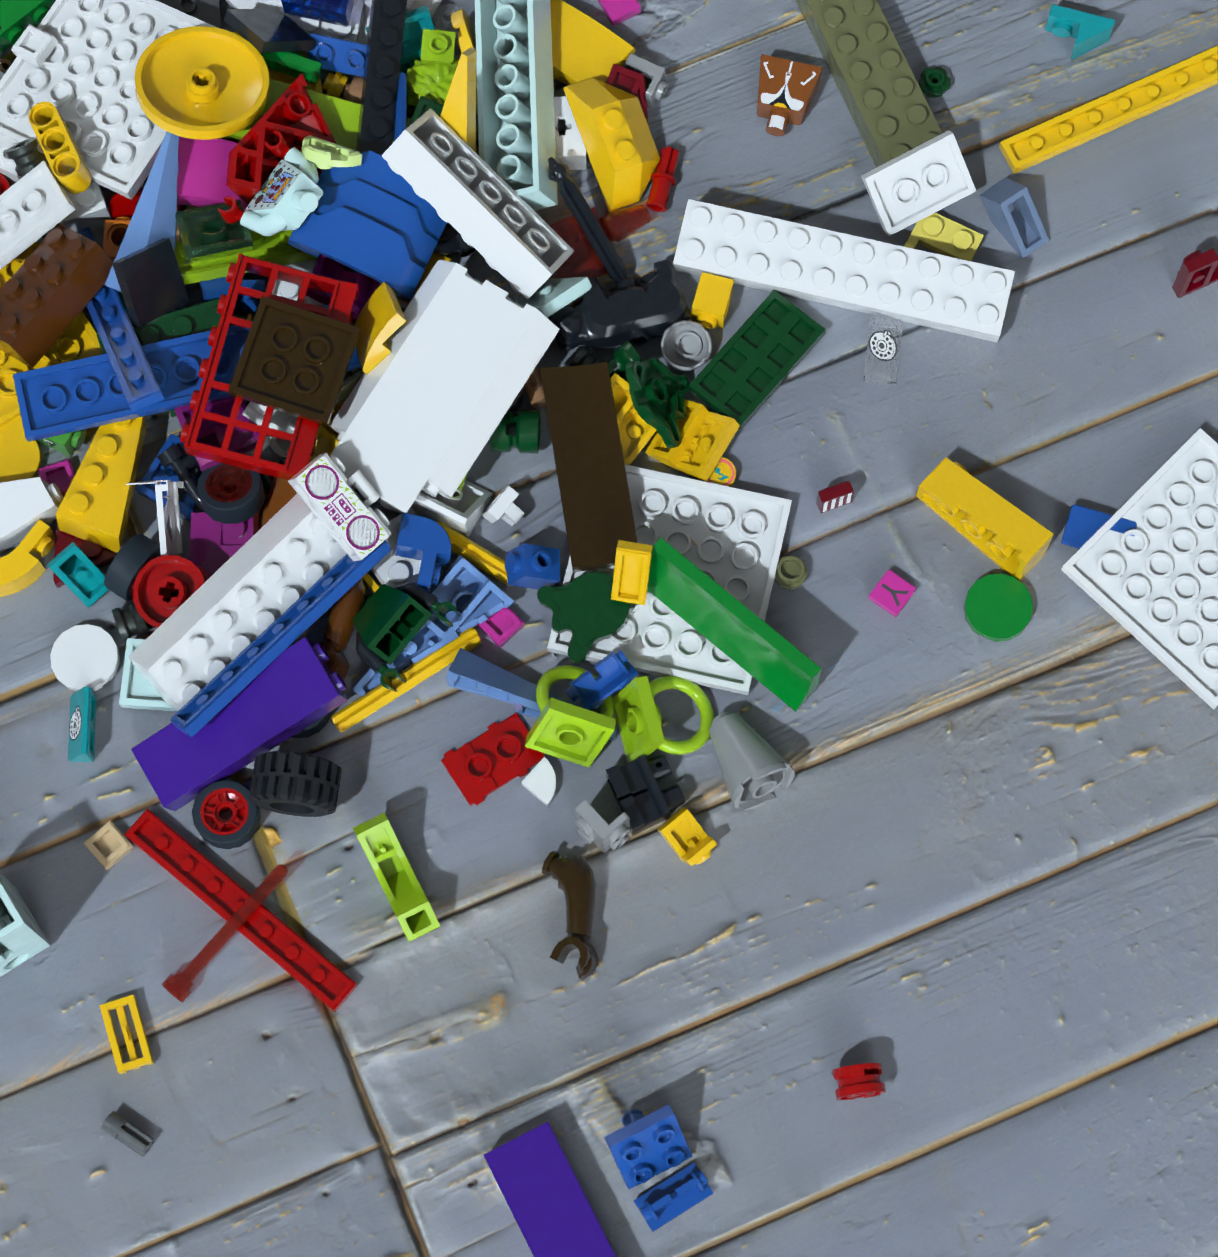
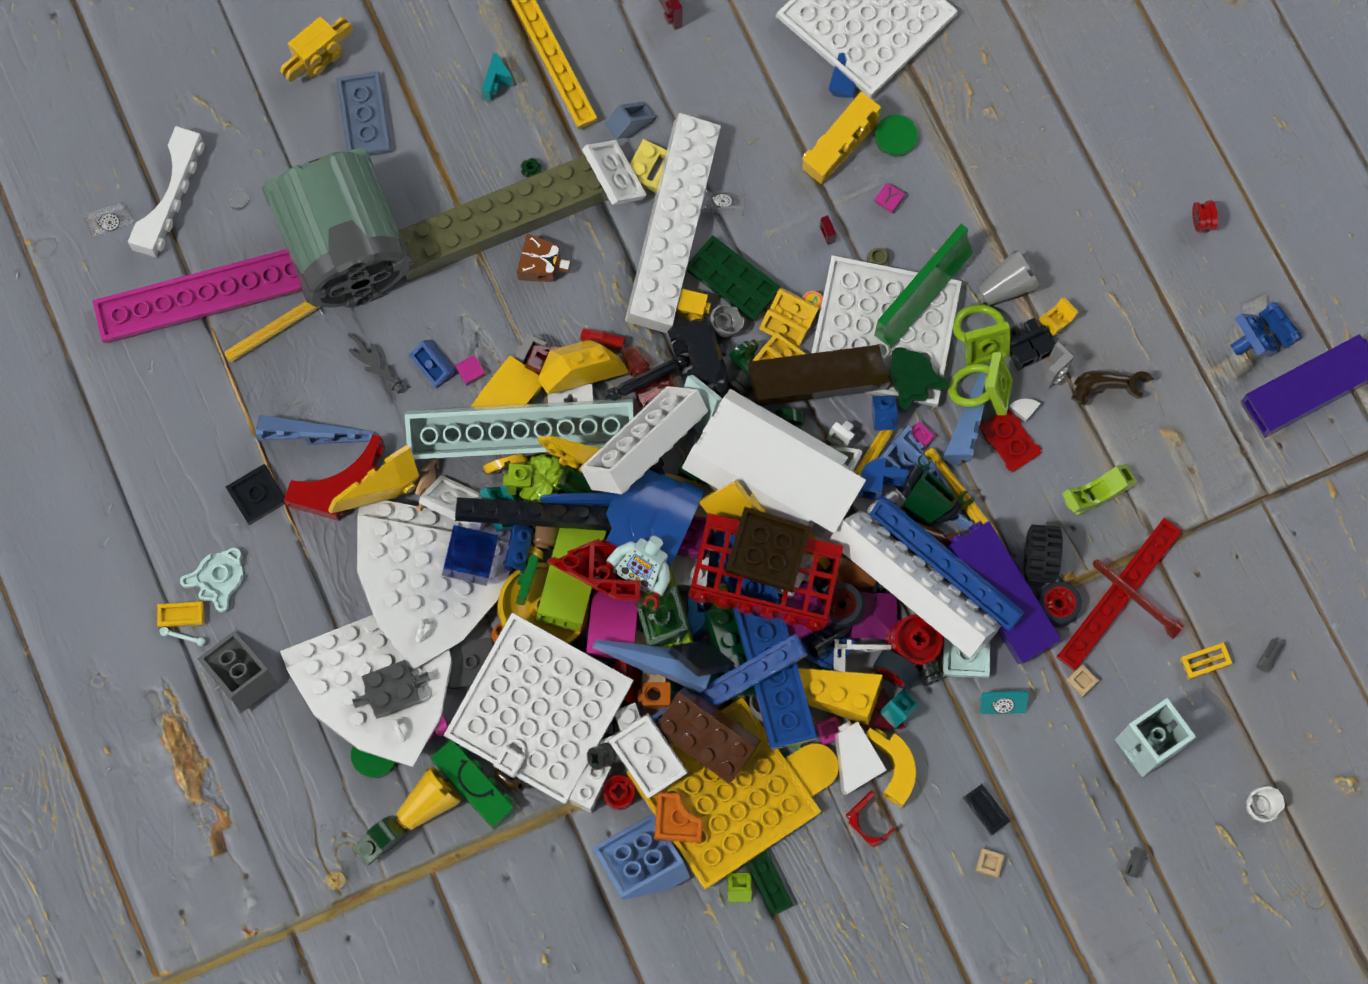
camera: 95 degrees left, 0 degrees up
yellow beam [28,102,92,194] -> none
white tile [50,624,120,691] -> none
yellow dish [135,26,269,140] -> none
black tile [224,8,316,53] -> none
white piece [288,453,392,562] -> none
yellowish green plate [301,135,362,169] -> none
blue hinge [565,650,639,711] -> none
yellow tile [611,540,653,605] -> none
dark green tile [625,358,689,449] -> none

